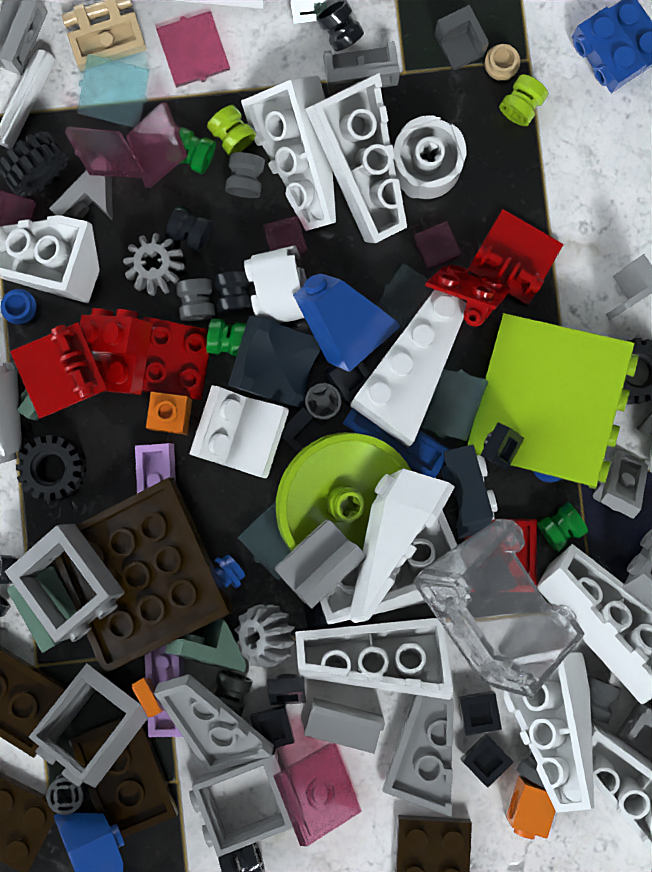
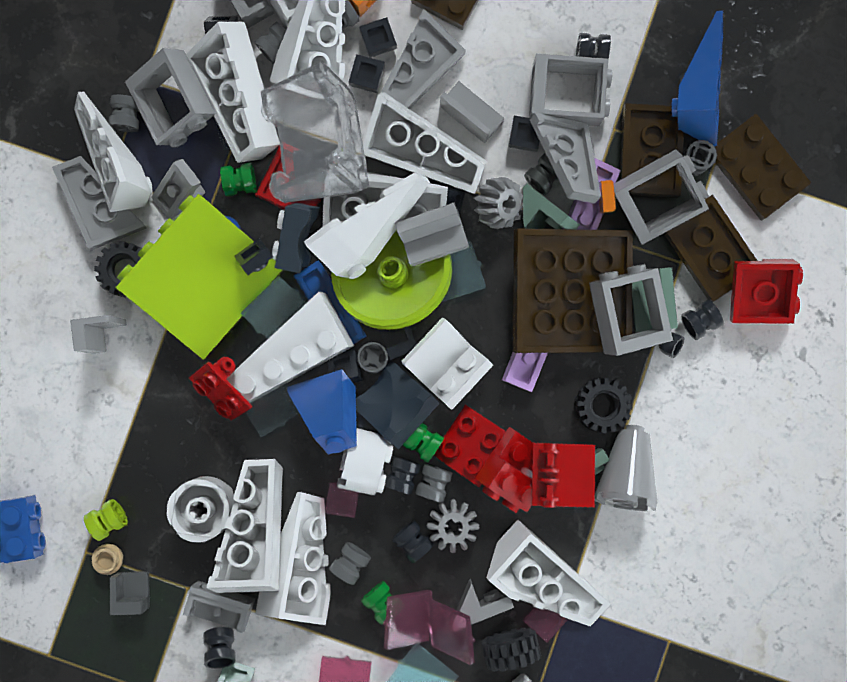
camera: 155 degrees left, 0 degrees up
blue plate [0,289,37,325] -> none
orange brick [146,392,192,435] -> none
lime wheel [207,105,257,156] -> none
blue plate [213,554,245,588] -> none
black plate [267,674,306,705] -> none
clear pink tile [273,743,362,847] -> none
clear pink tile [413,221,461,269] -> none
red hinge [467,209,564,305] -> none

